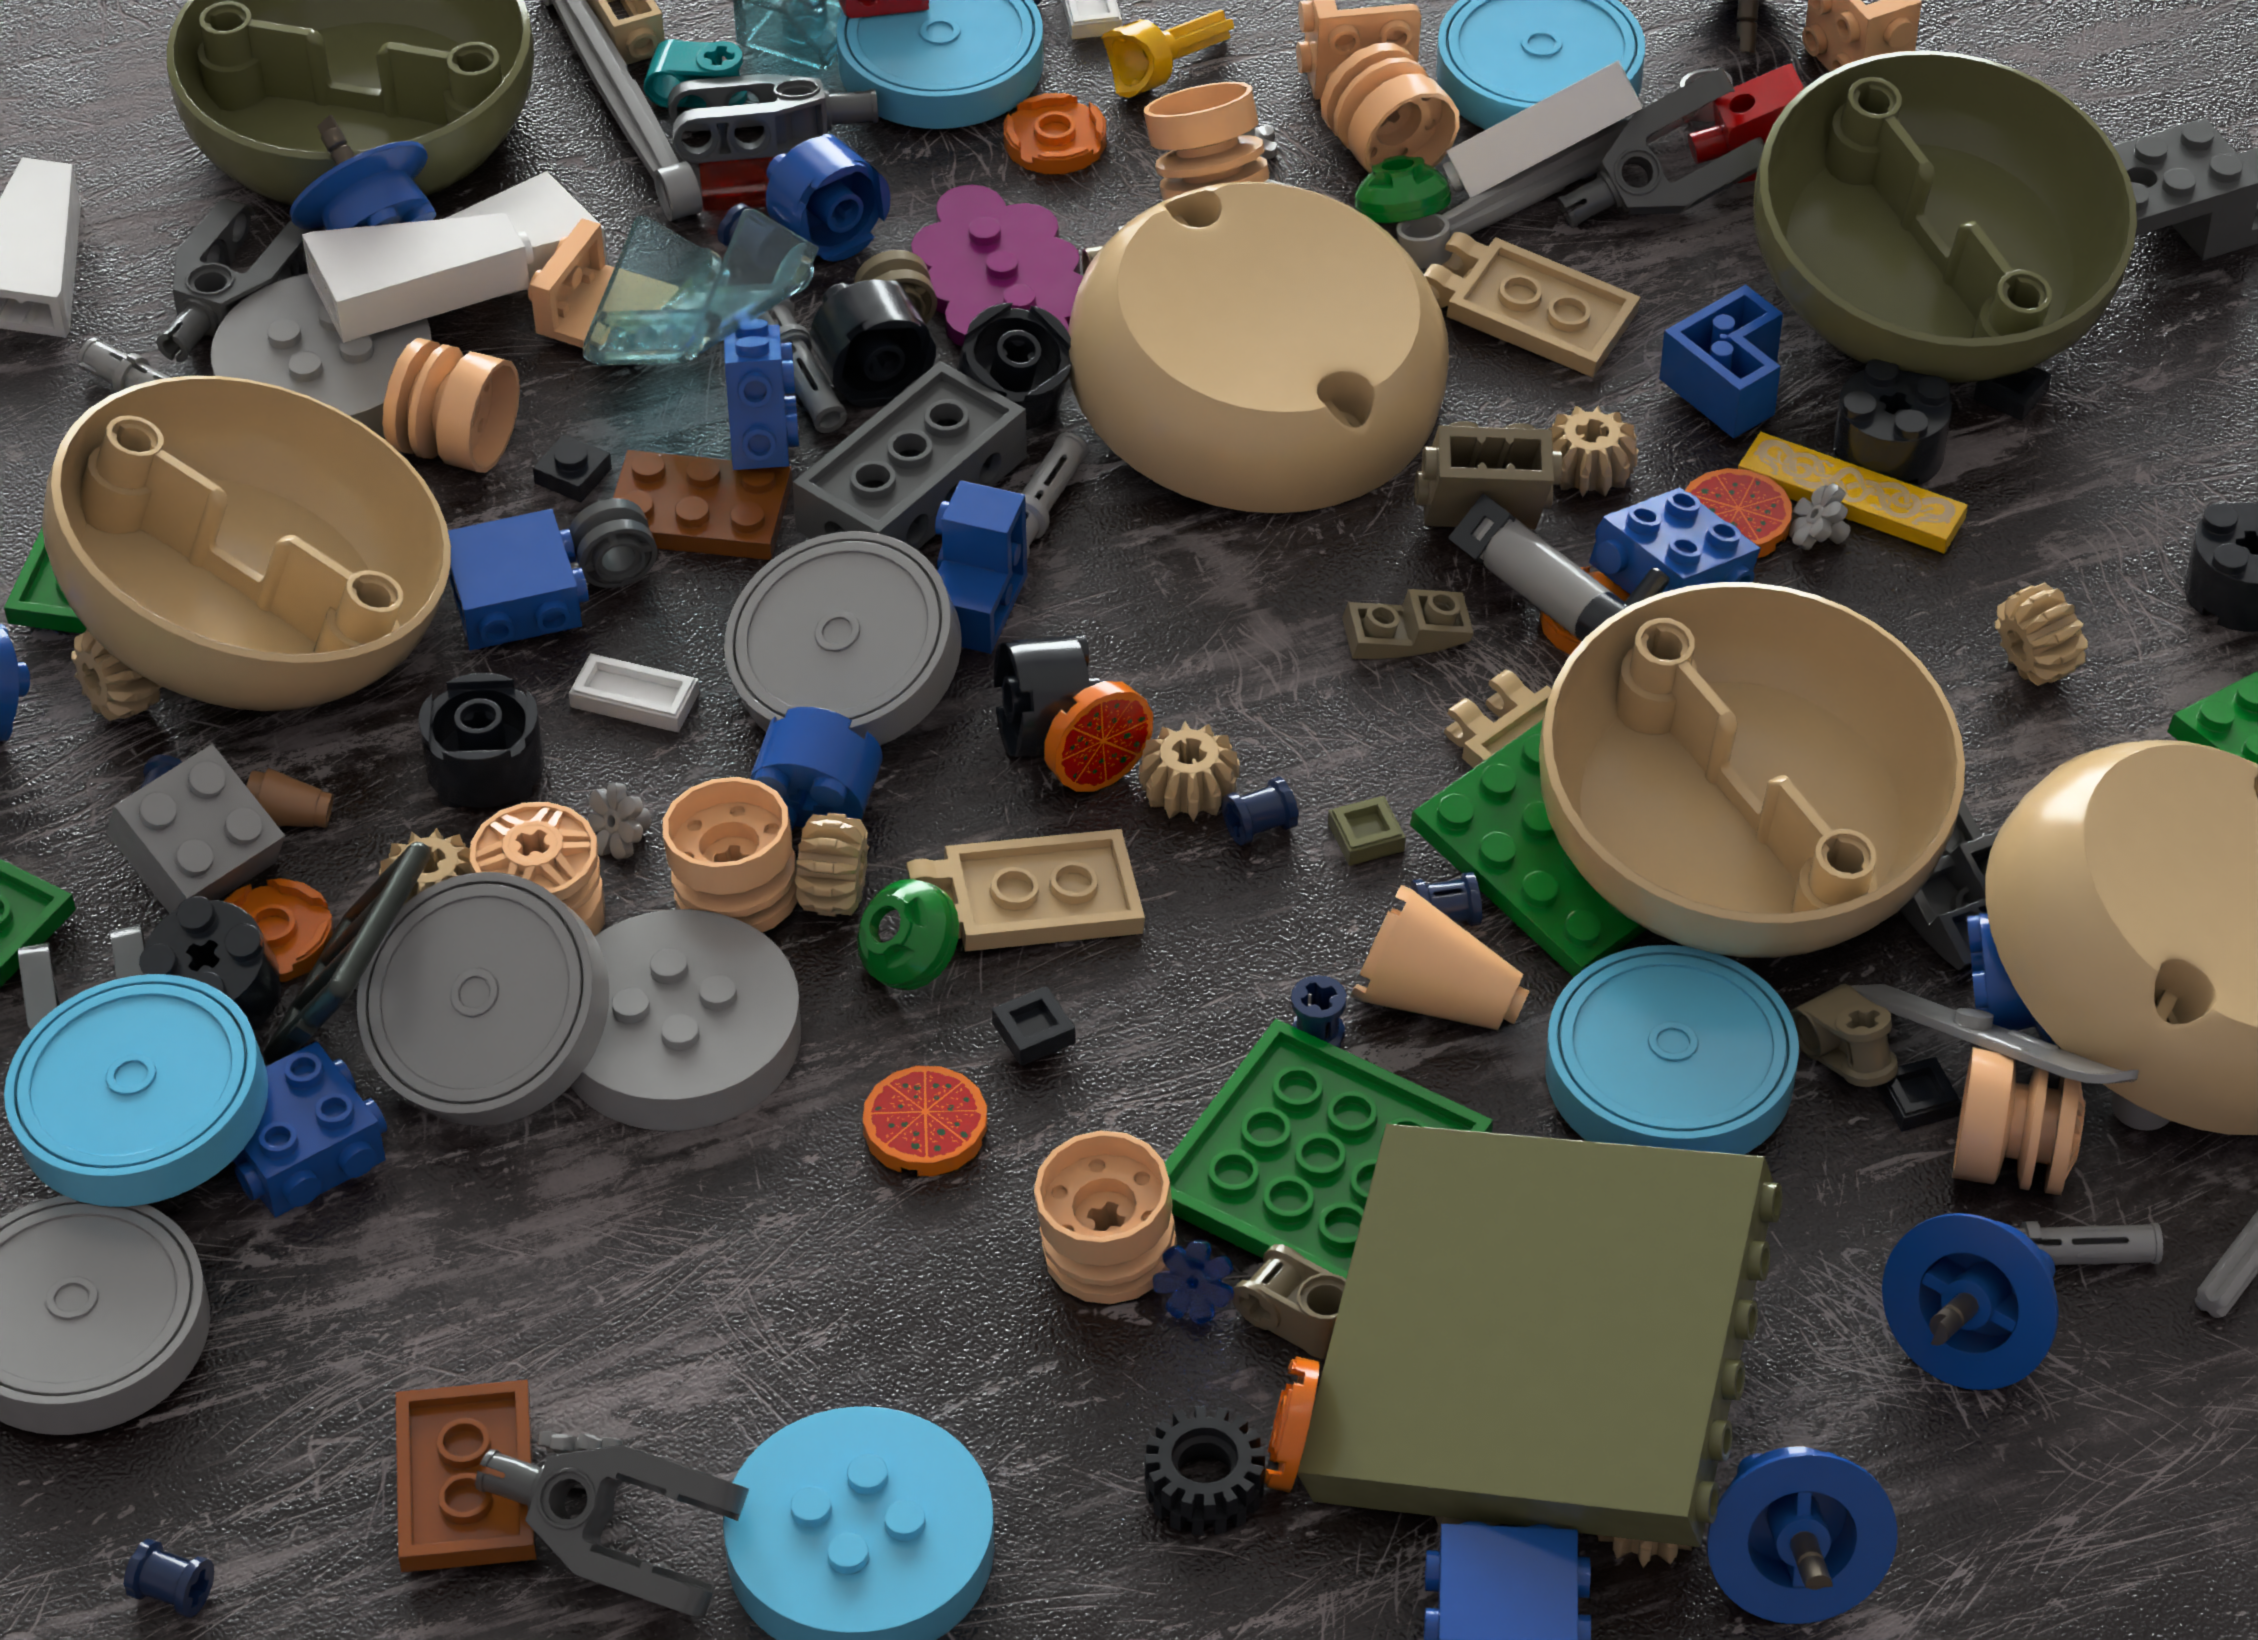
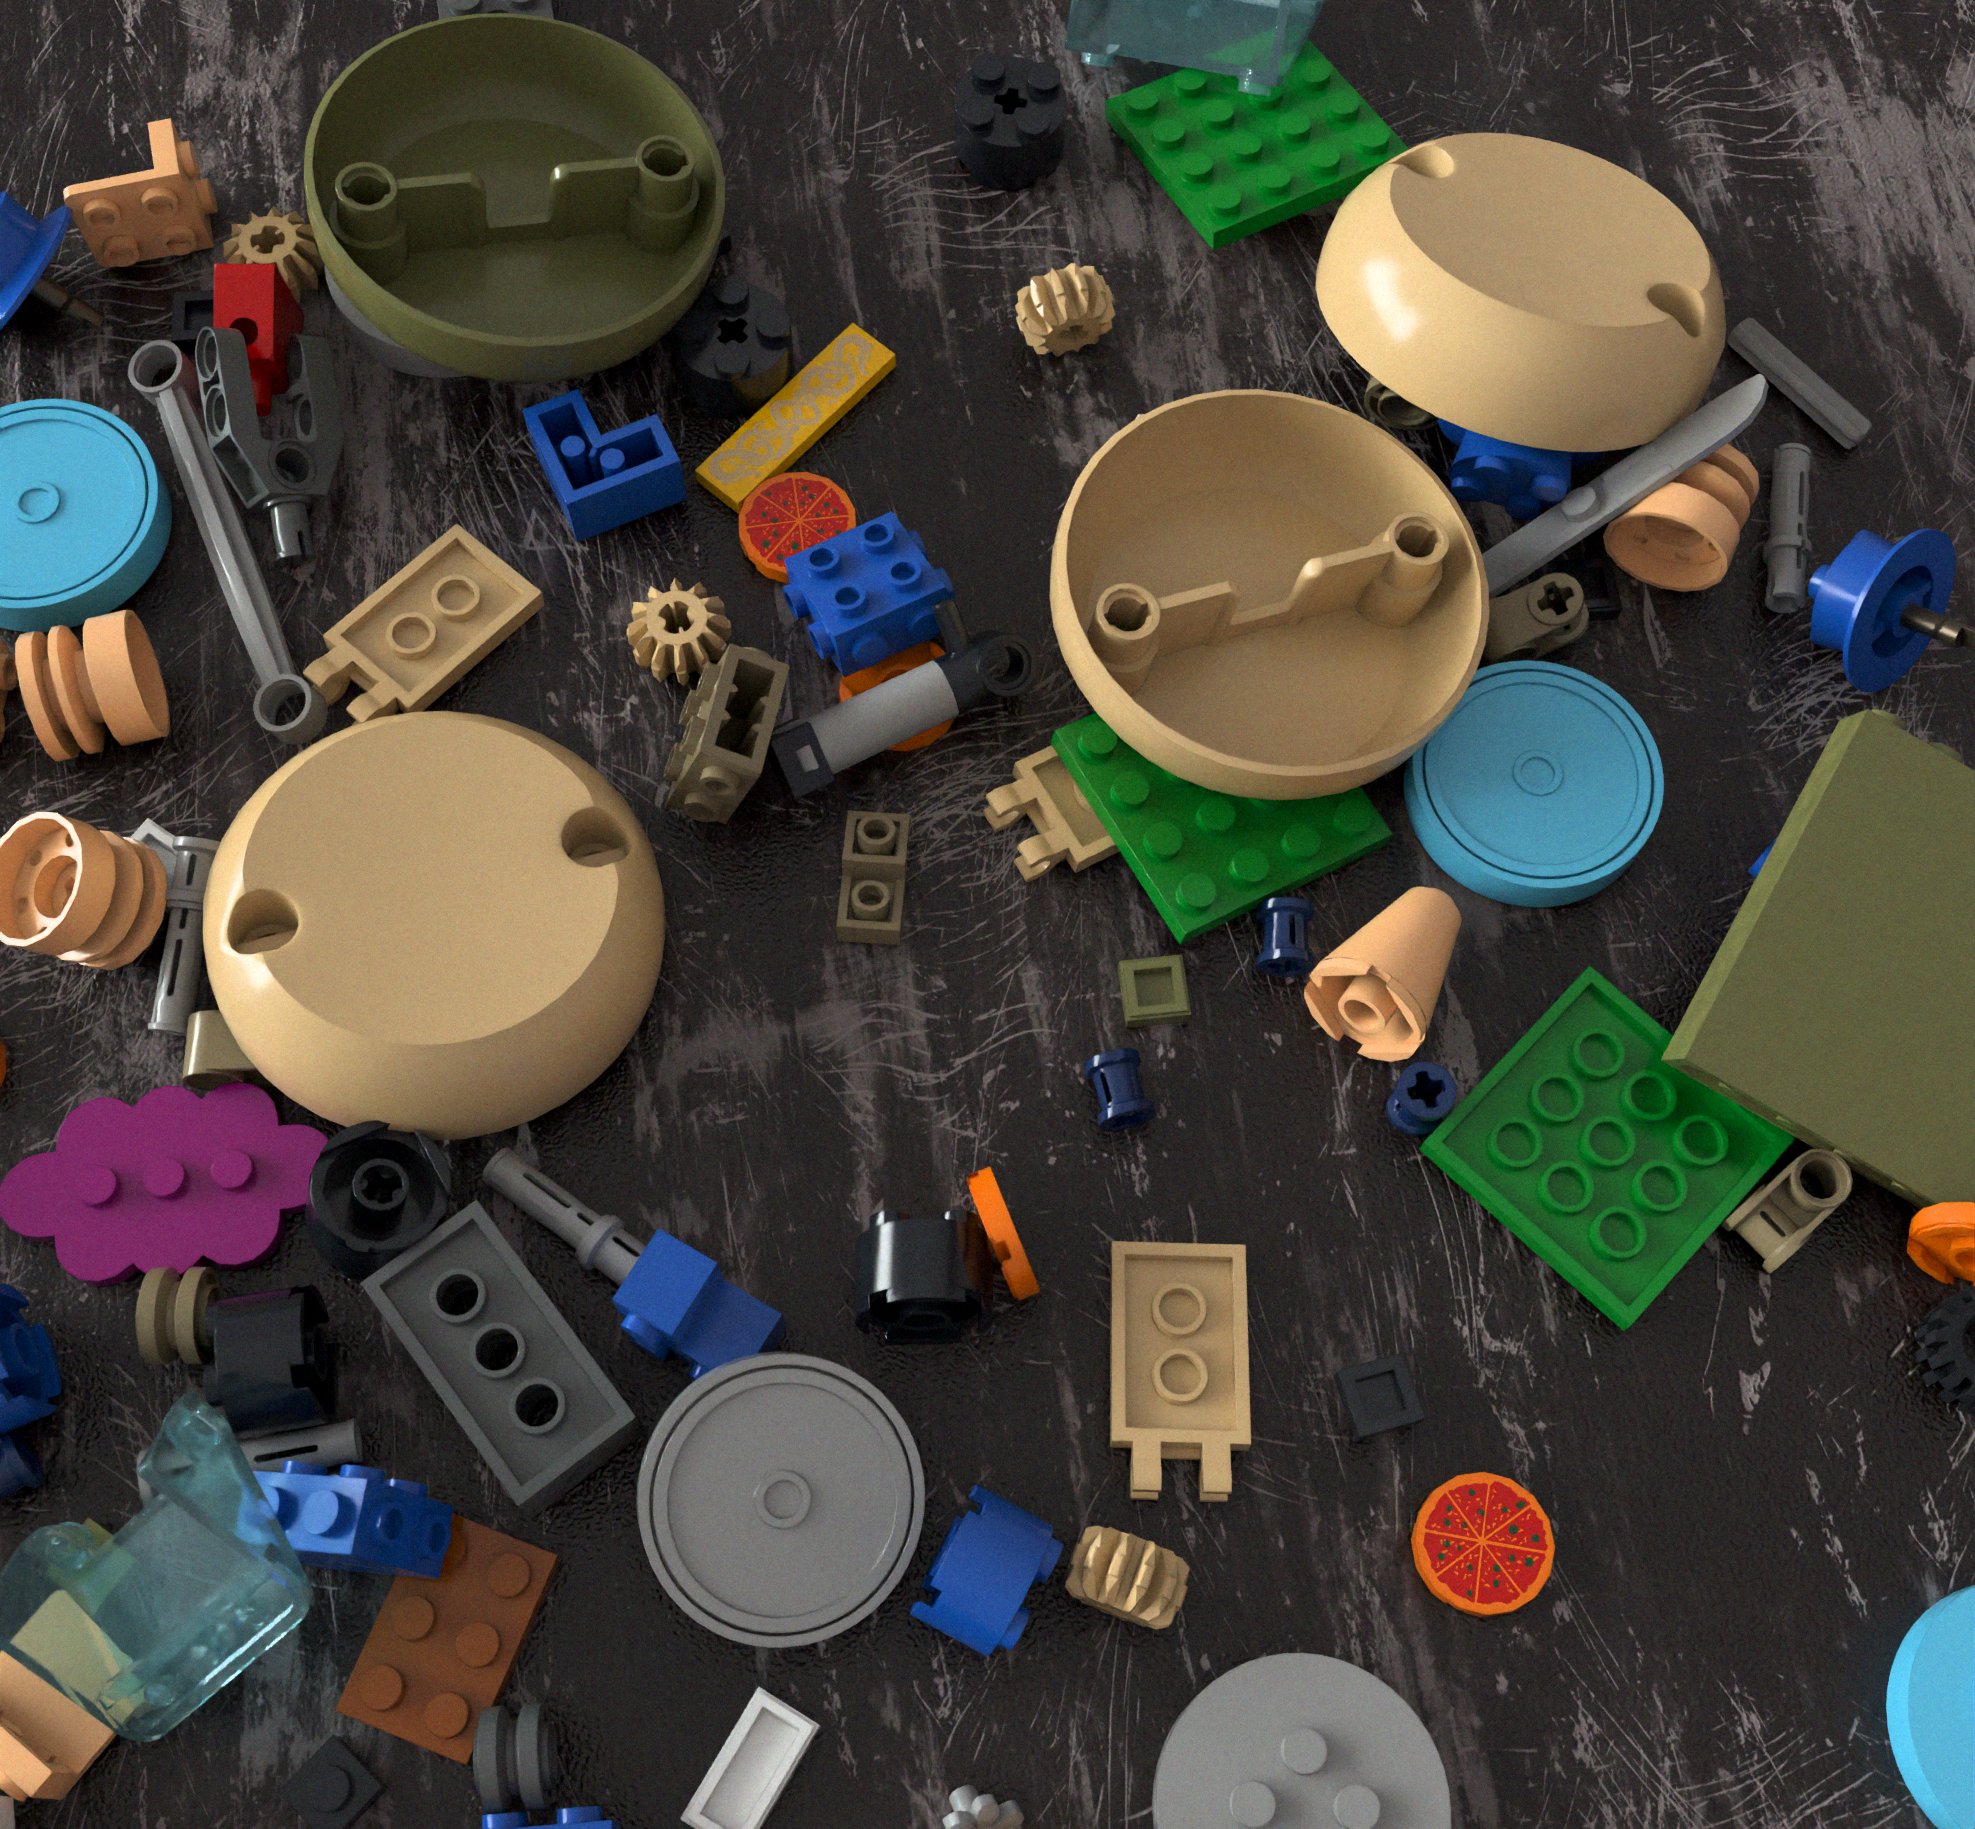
camera: 80 degrees left, 20 degrees up
light nougat wheel [663,777,798,933] -> none
green piece [857,879,959,991] -> none
light nougat wheel [1034,1130,1177,1304] -> none
tan gear [1139,721,1240,822] -> none
clear blue plant [1153,1240,1234,1324] -> none
green piece [1355,155,1452,223] -> none
white slope [1443,60,1643,198] -> none
light grey plant [1789,483,1850,550] -> none

